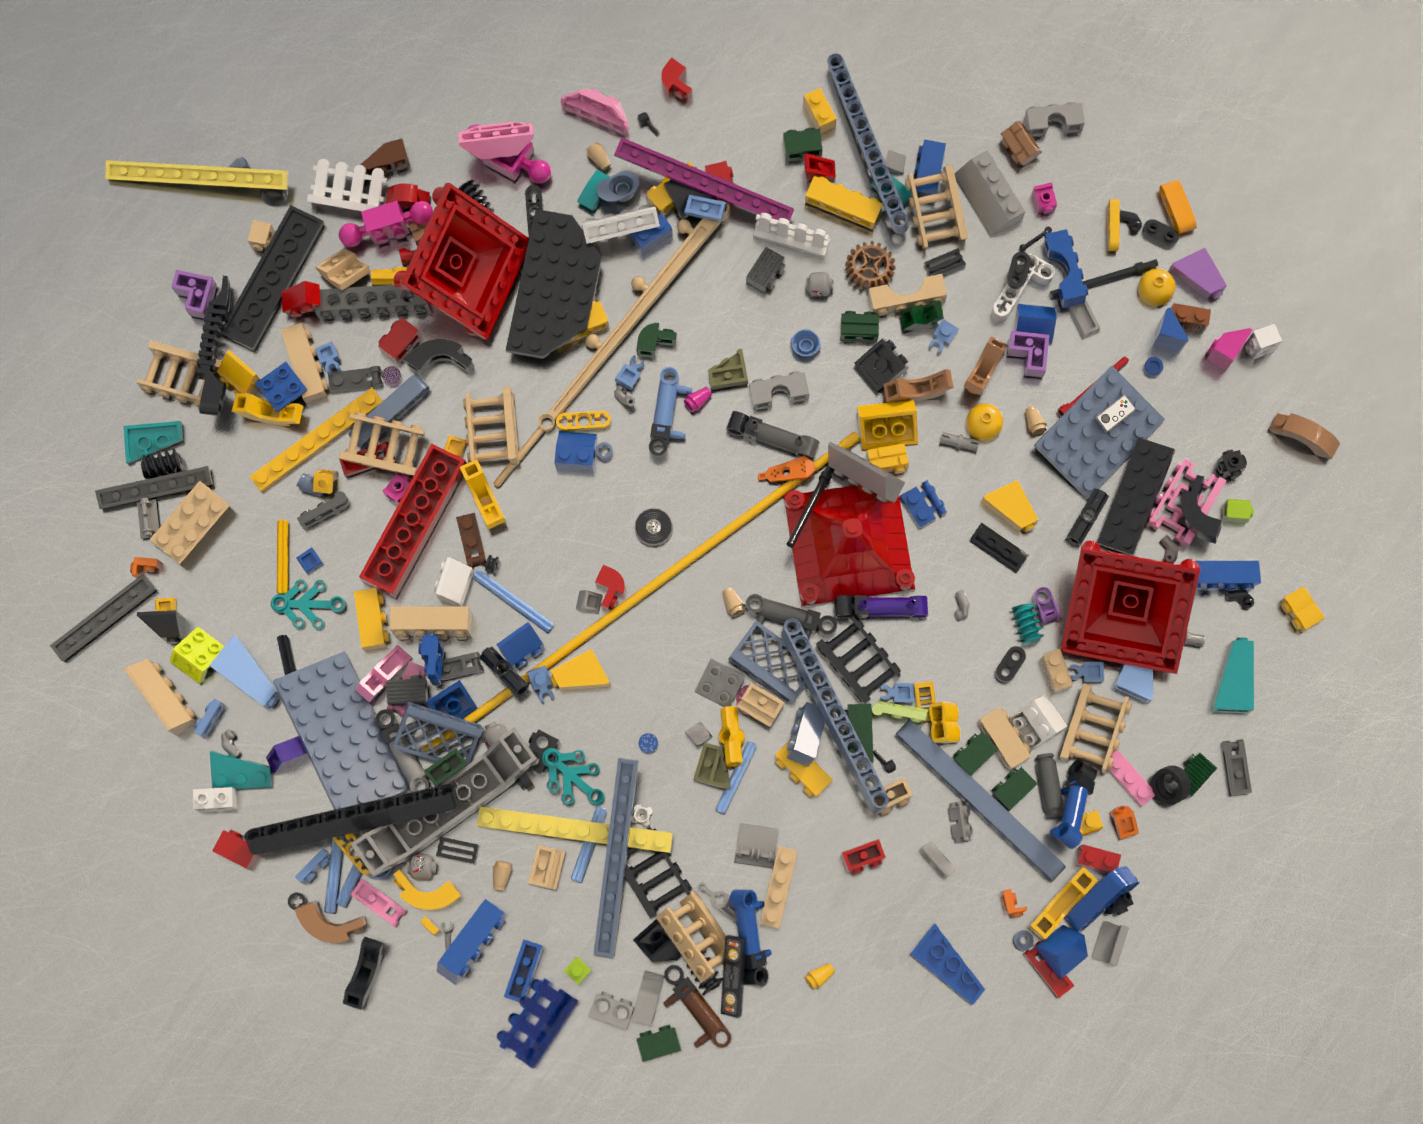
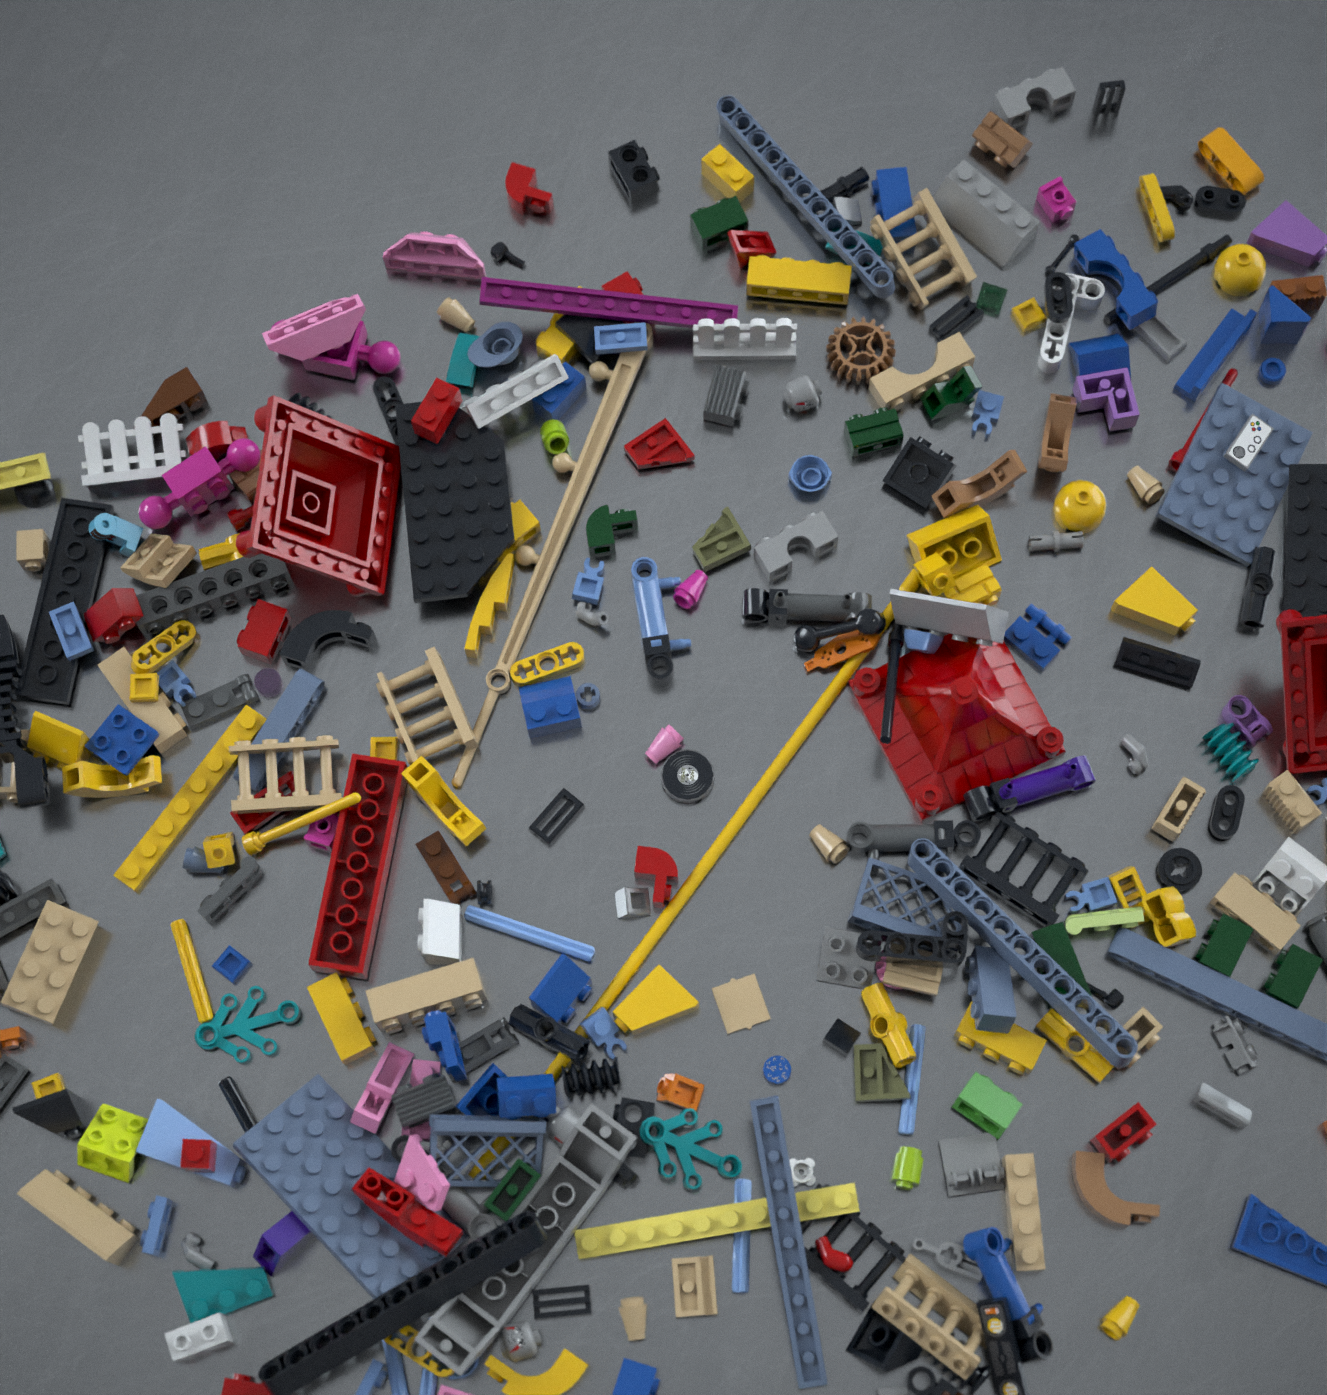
camera: 15 degrees left, 5 degrees down
none -> medium blue plate [49,602,94,661]
none -> medium azure leg [89,513,143,557]
none -> yellow tile [129,673,159,702]
none -> yellow beam [131,620,196,674]
none -> red brick [180,1139,217,1173]
none -> yellow piece [242,792,361,856]
none -> red slope [352,1167,463,1257]
none -> bright pink wing [394,1134,450,1212]
none -> red brick [411,377,463,444]
none -> yellow slope [464,553,515,658]
none -> blue brick [496,1074,557,1120]
none -> black tile [529,788,585,847]
none -> lime brick [540,419,569,454]
none -> black piece [562,1057,621,1098]
none -> black brick [608,139,660,204]
none -> red wing [623,418,695,469]
none -> bright pink cone [645,724,684,764]
none -> orange bracket [656,1073,704,1111]
none -> tan piece [712,974,771,1034]
none -> black piece [794,609,886,652]
none -> red arm [814,1236,853,1272]
none -> black pin [820,166,870,203]
none -> black beam [855,911,968,969]
none -> lime brick [891,1146,924,1190]
none -> medium blue hat [904,629,944,654]
none -> yellow brick [913,552,957,596]
none -> bright green brick [952,1072,1023,1140]
none -> clear green tile [976,282,1008,315]
none -> yellow tile [1011,297,1047,332]
none -> yellow piece [1035,1008,1114,1083]
none -> medium nougat arch [1072,1151,1160,1228]
none -> black tile [1092,80,1126,117]
none -> tan brick [1152,777,1206,841]
none -> black gear [1157,848,1202,892]
none -> blue fence [1174,308,1257,402]

